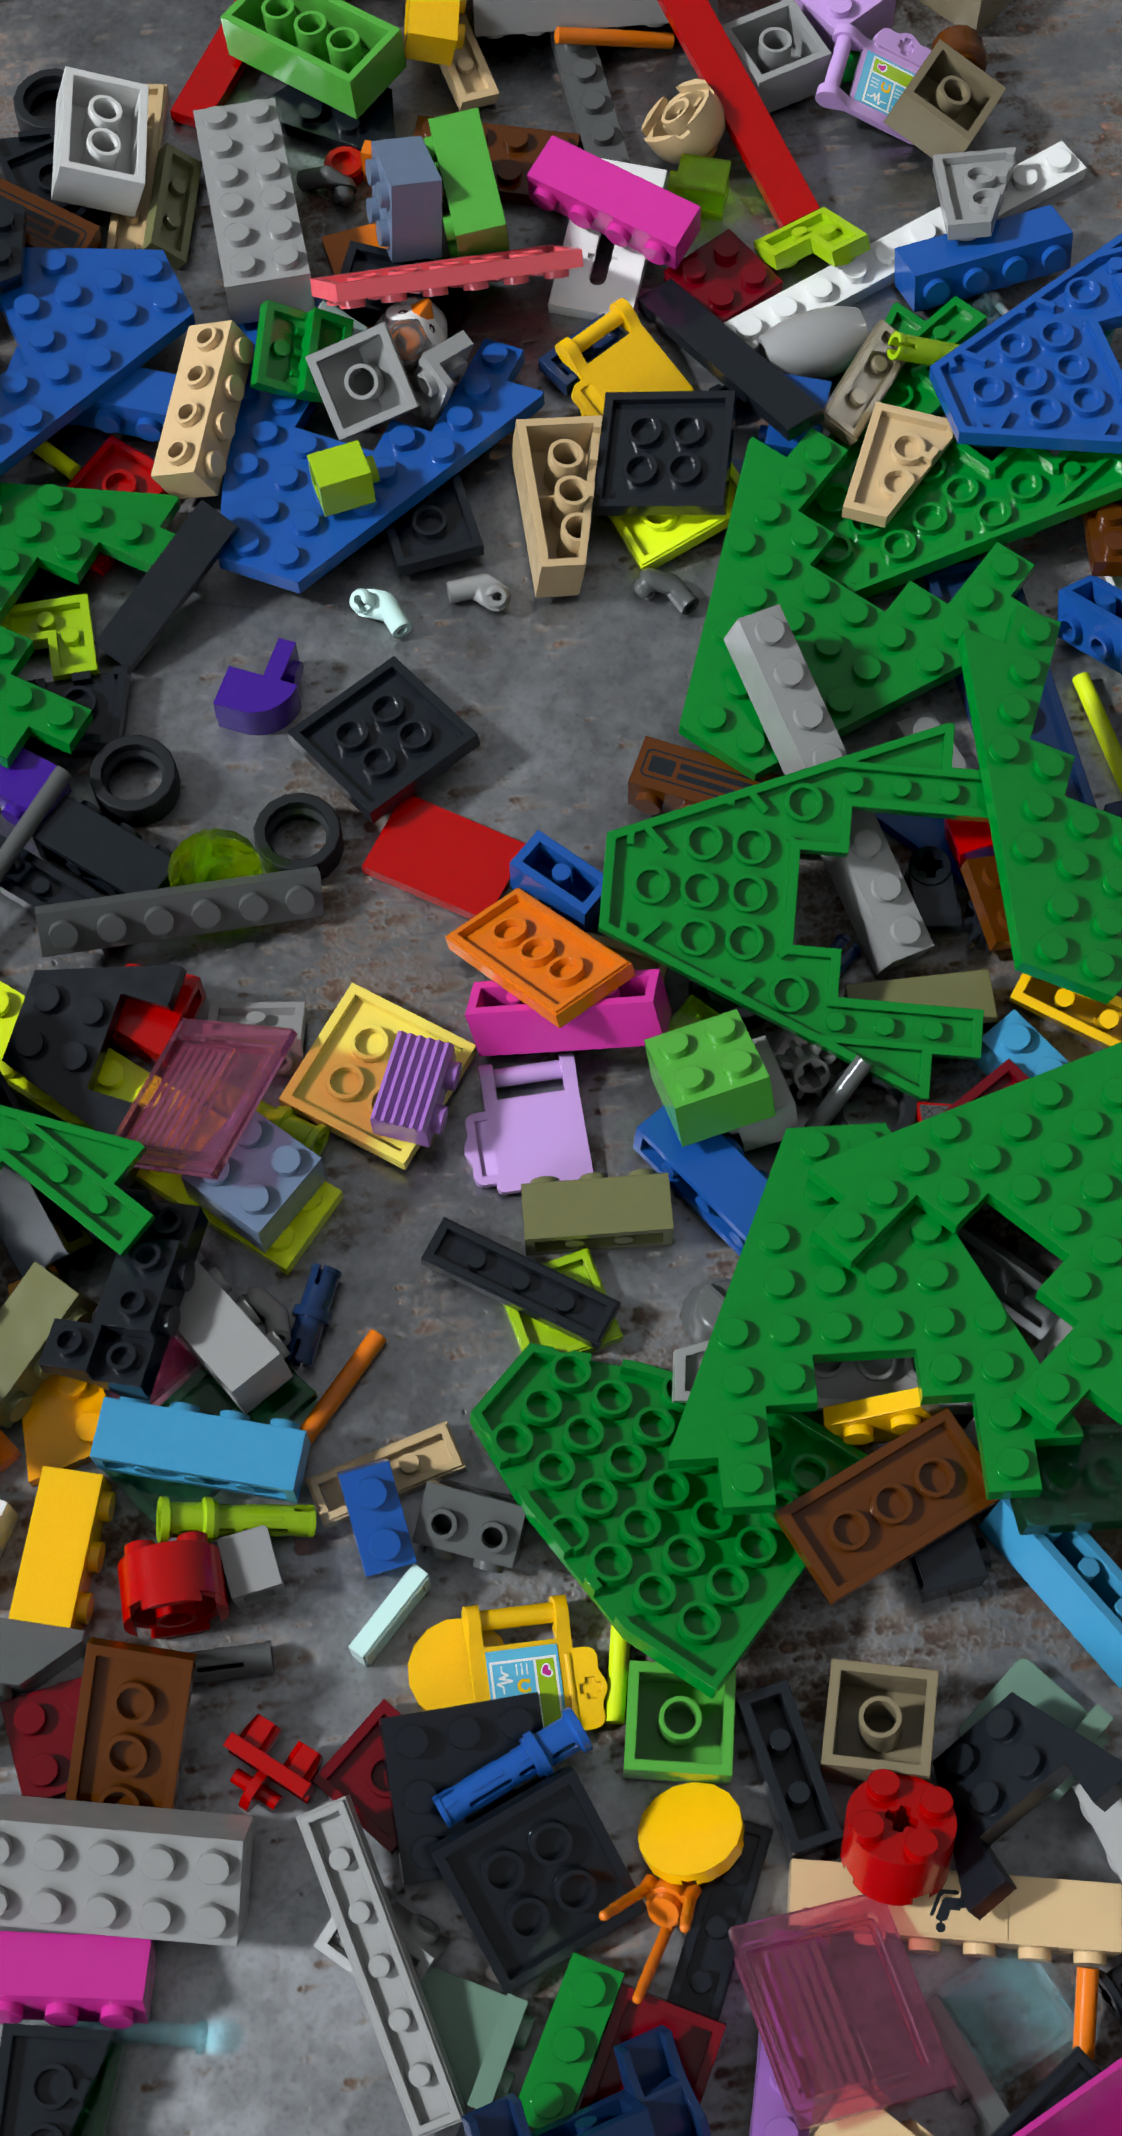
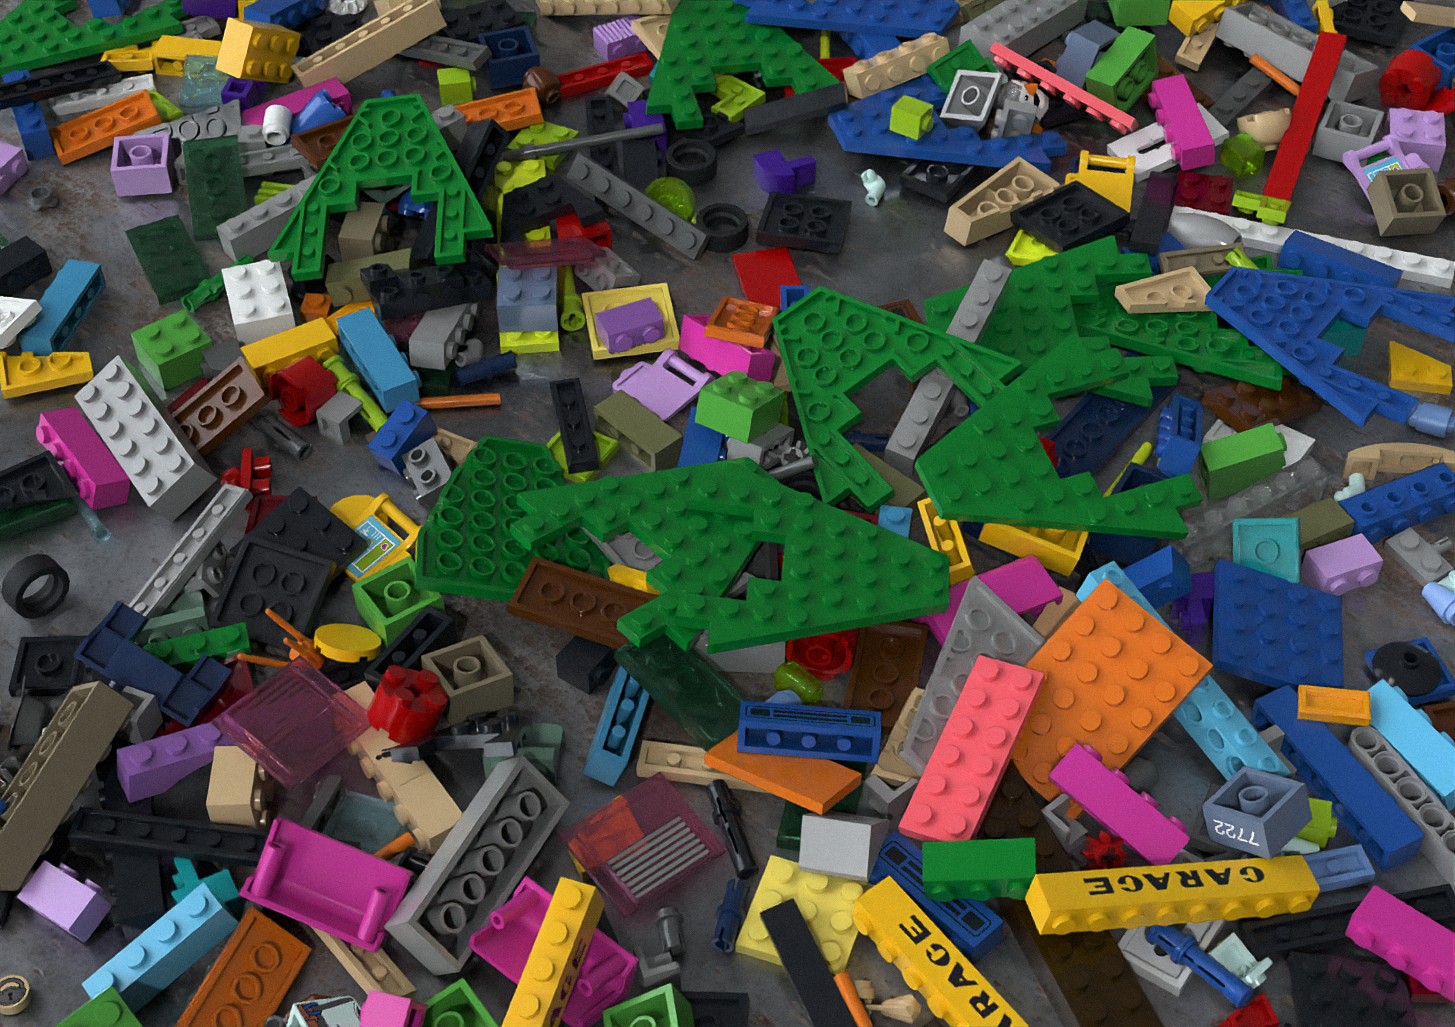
camera: 50 degrees right, 20 degrees down
light aqua tile [348,1563,431,1667] -> none
blue pin [431,1707,593,1828] -> none
light grey arm [446,574,511,611] -> none
light grey wing [933,147,1017,241] -> none

